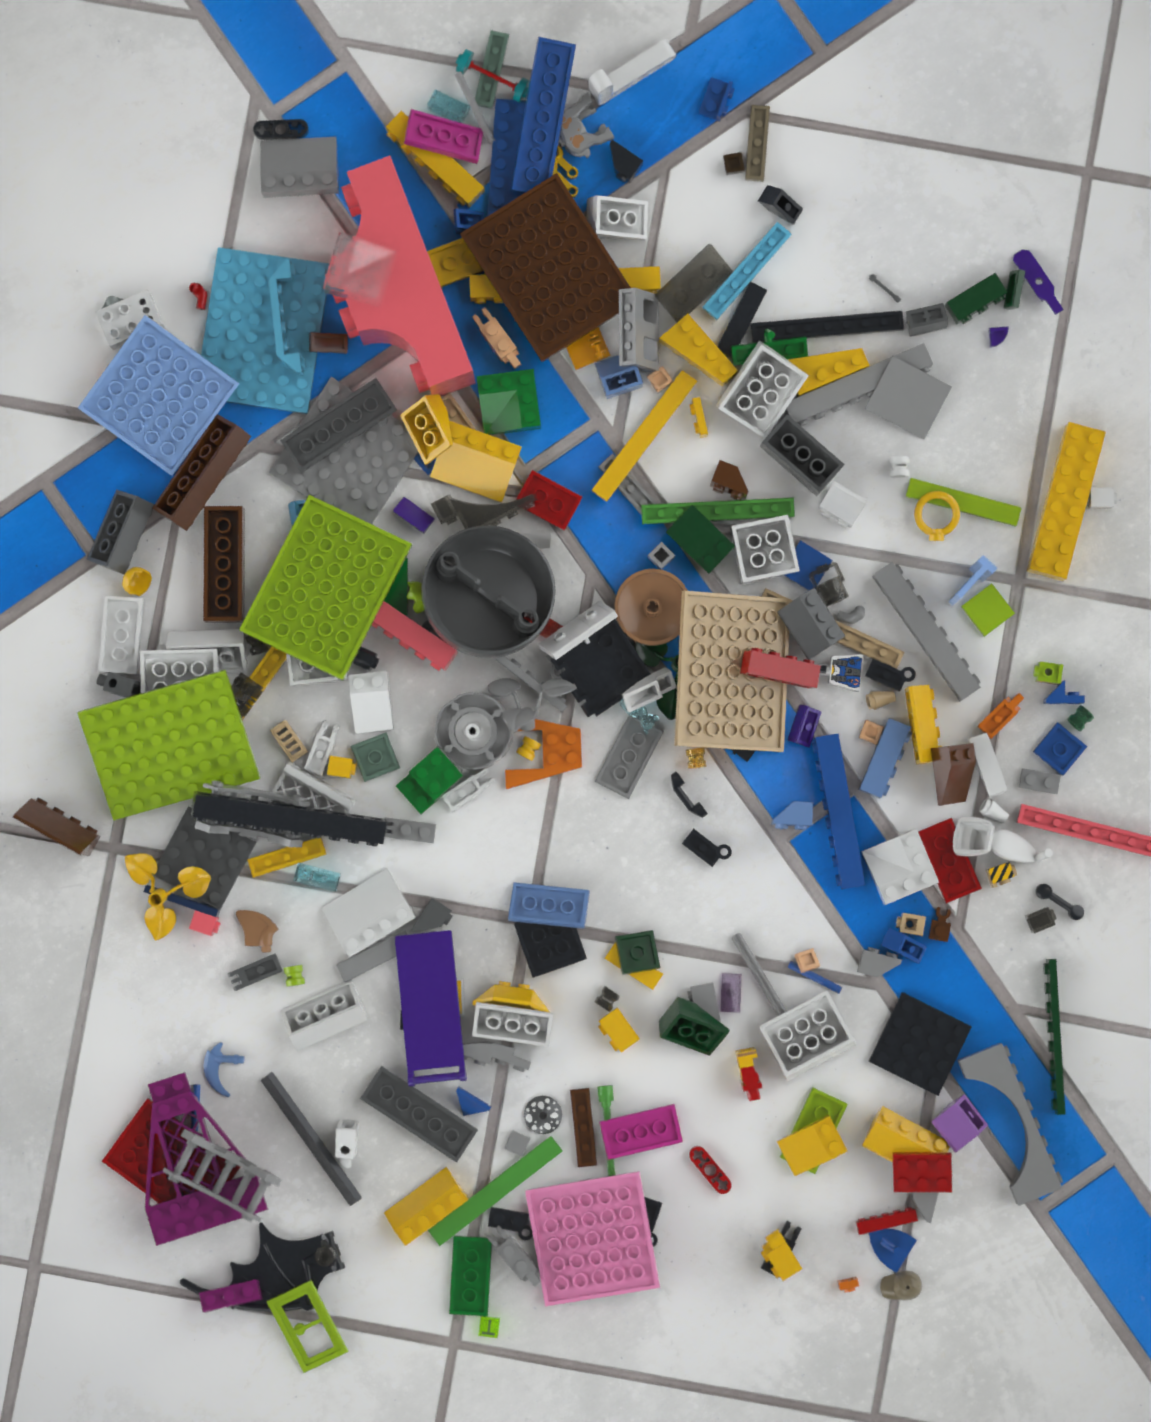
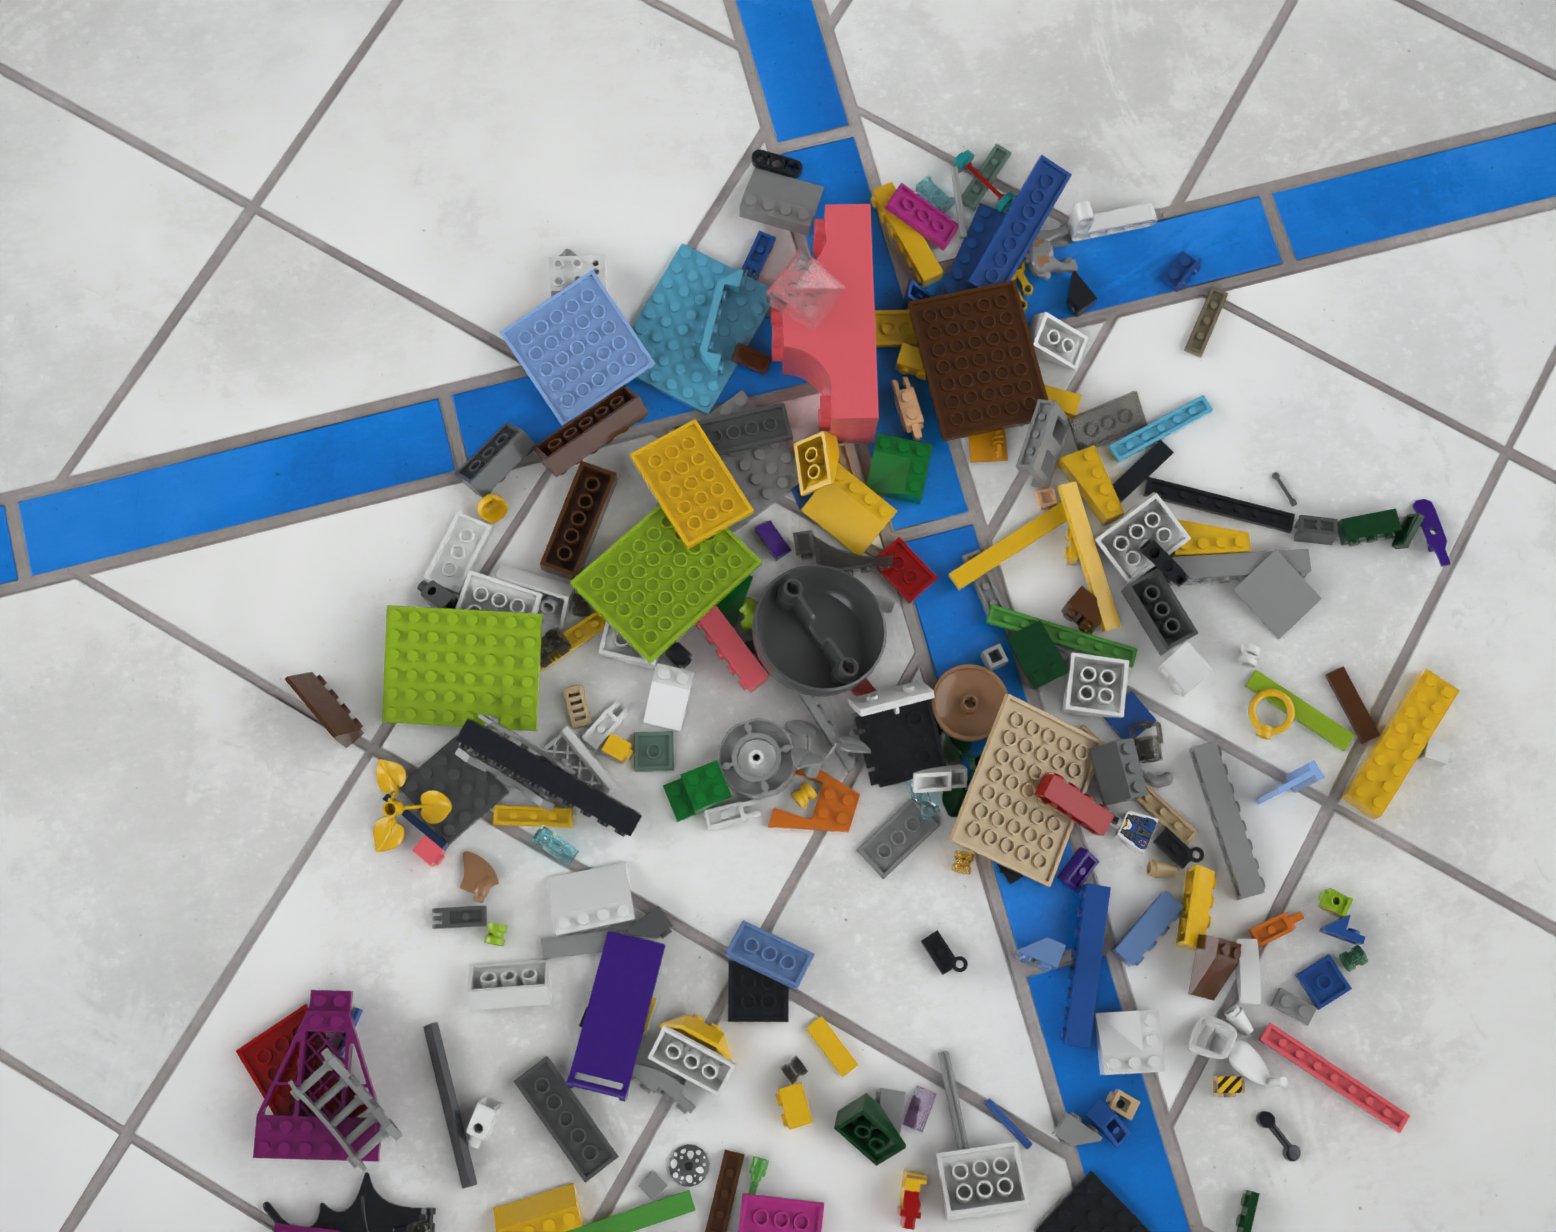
camera: 10 degrees right, 10 degrees down
red arm [189,283,208,310] -> none
medium blue piece [204,1042,245,1097] -> none
light grey hinge [385,817,436,843] -> none
blue slope [456,1087,492,1116] -> none
medium blue slope [595,355,643,399] -> none
dark green tile [615,930,661,975] -> none
black bar [671,771,708,818] -> none
dark brown plate [723,152,745,175] -> none
green plate [730,329,808,366] -> none
black slope [758,185,803,225] -> none
light nougat tile [794,948,820,973] -> none
light nougat tile [859,720,884,745] -> none
red tile [918,818,982,903] -> none
reddish brown plate [928,907,951,942] -> none
lime tile [961,583,1015,637] -> none
dark purple tile [989,327,1009,348] -> none
clear smoke brick [1024,907,1057,933] -> none
none -> yellow plate [630,419,754,550]
none -> blue hinge [742,230,776,280]
none -> yellow tile [1057,481,1121,632]
none -> black leg [1138,538,1190,587]
none -> reddish brown tile [1325,666,1380,744]

